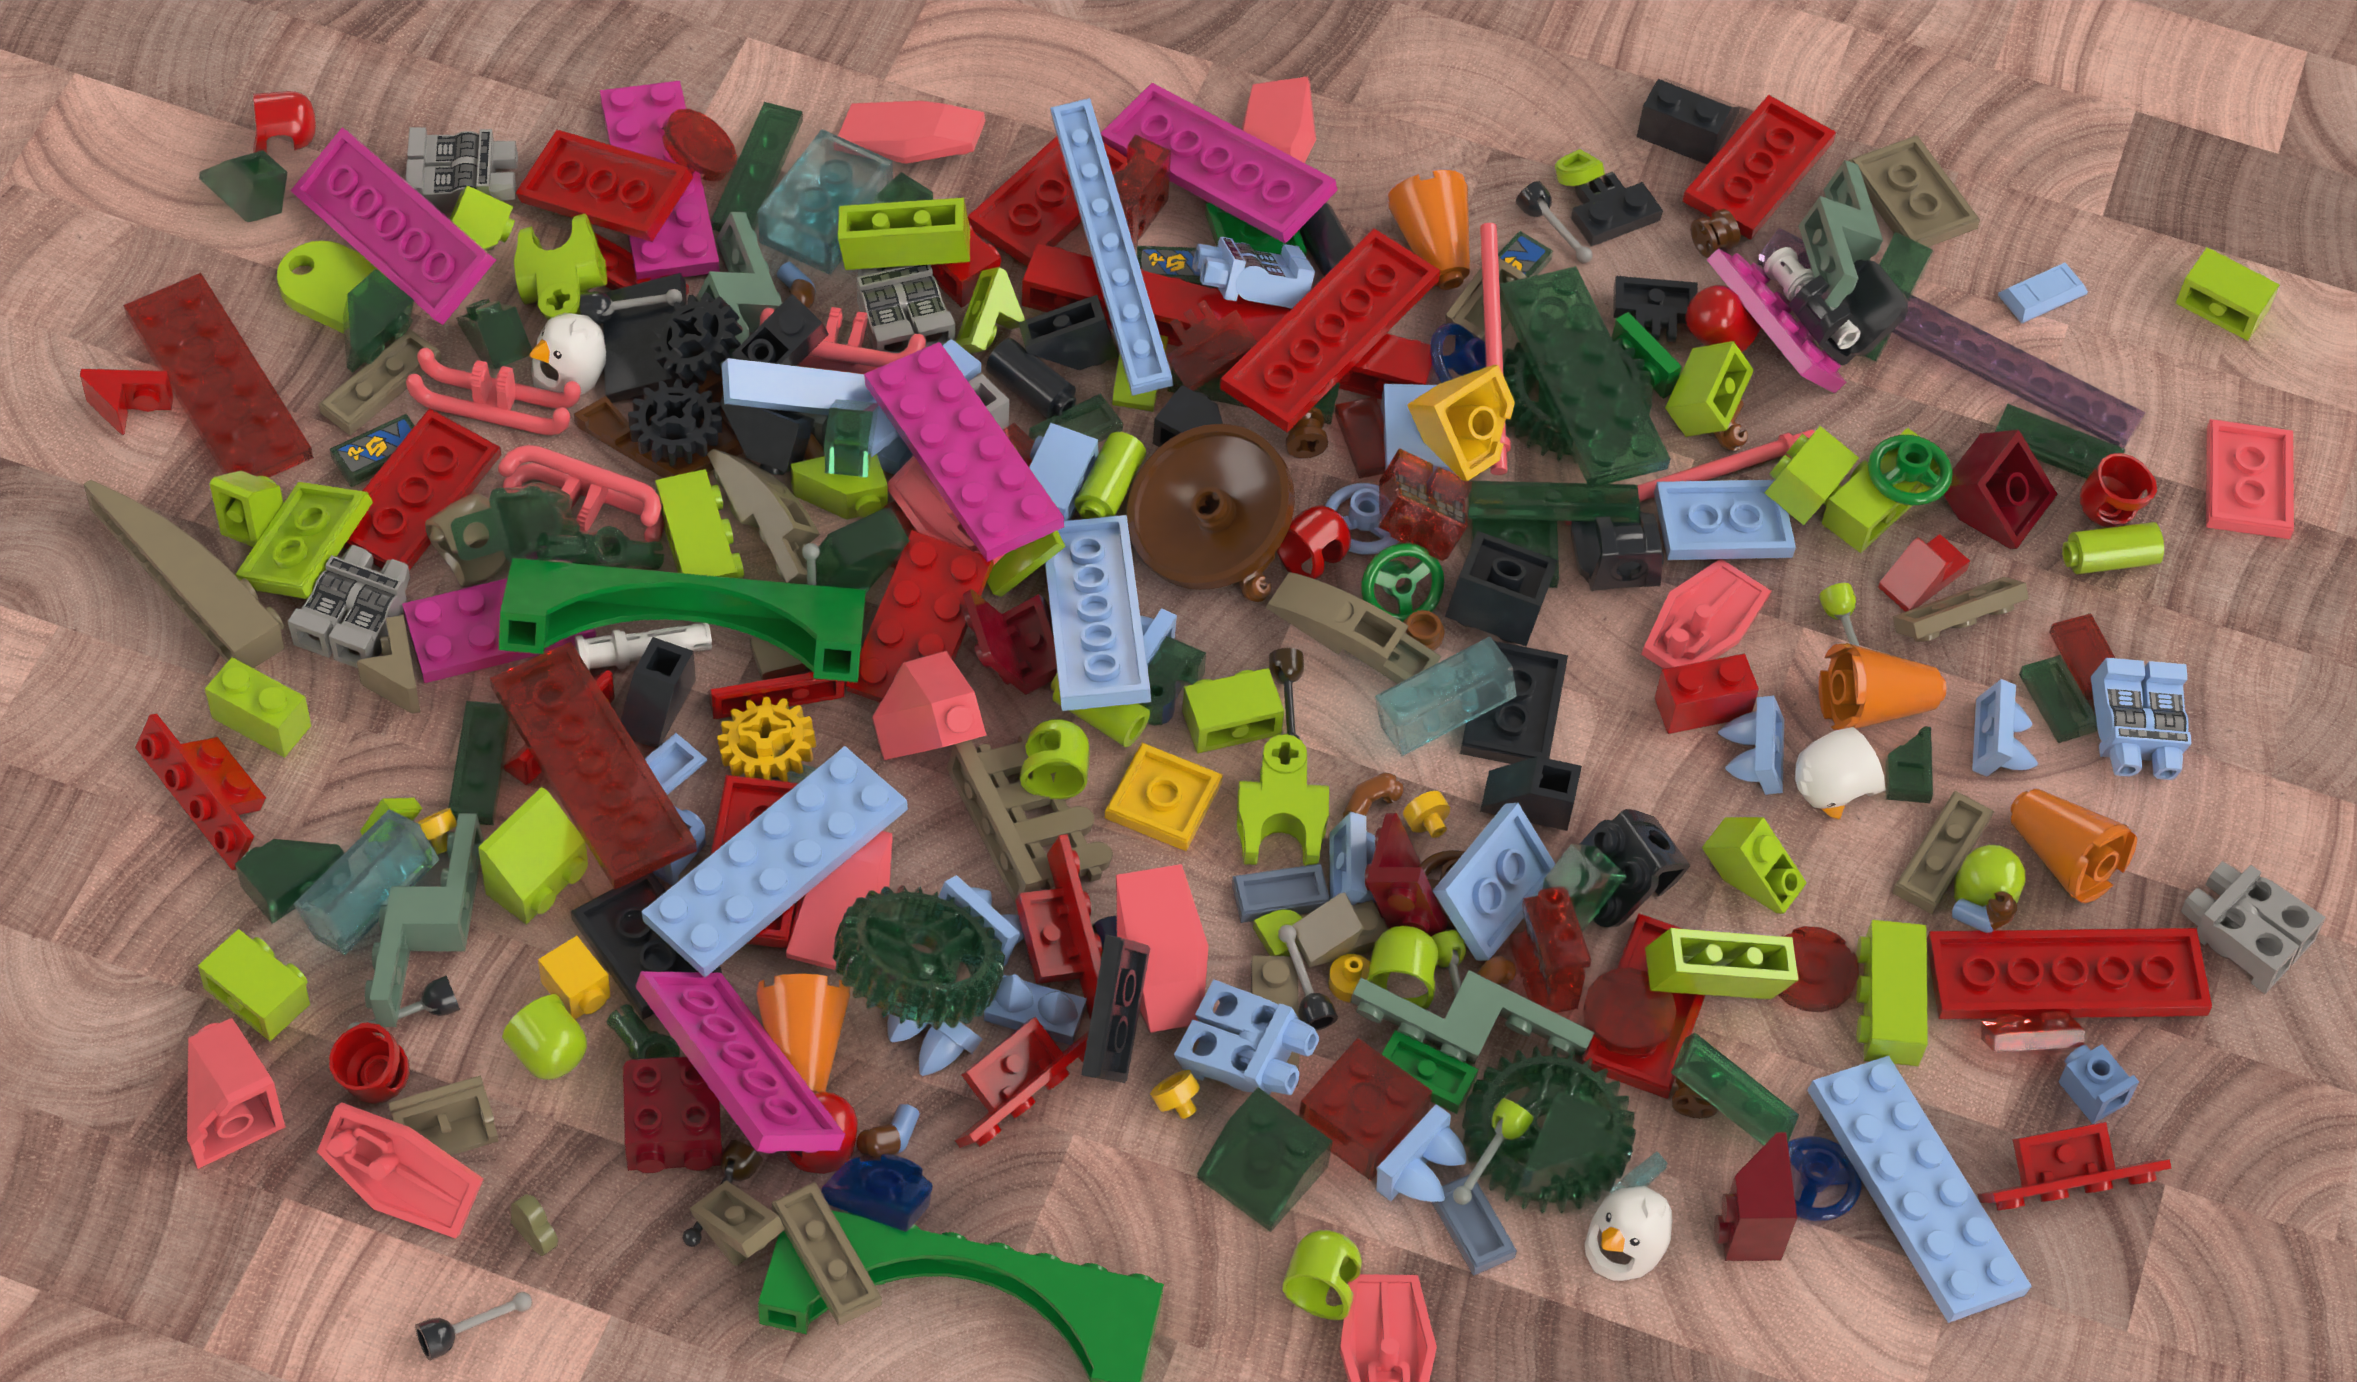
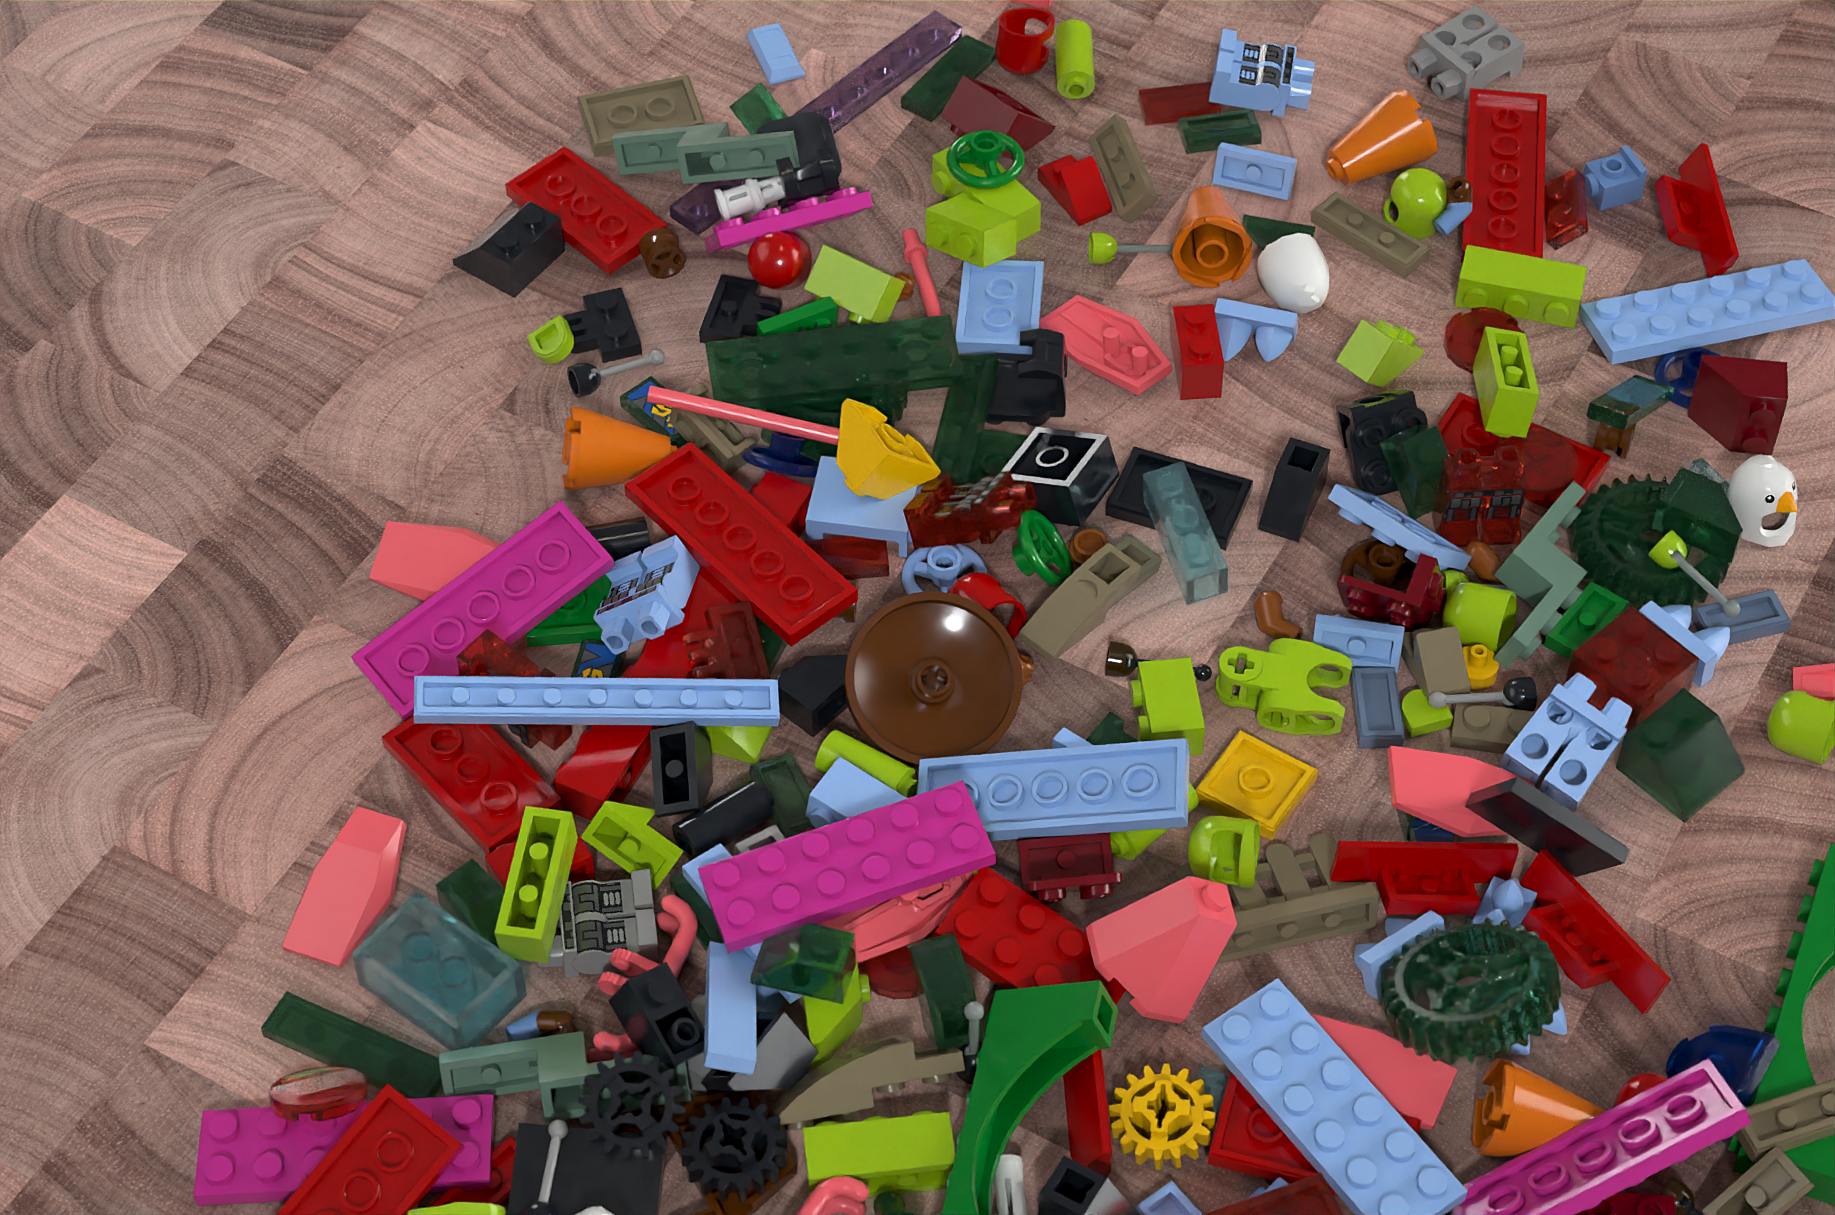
camera: 75 degrees left, 5 degrees down
dark tan tile [750,637,805,680] -> none
reddish brown arm [856,1104,920,1158] -> none
yellow tile [1150,1070,1200,1119] -> none
yellow tile [1403,791,1451,838] -> none

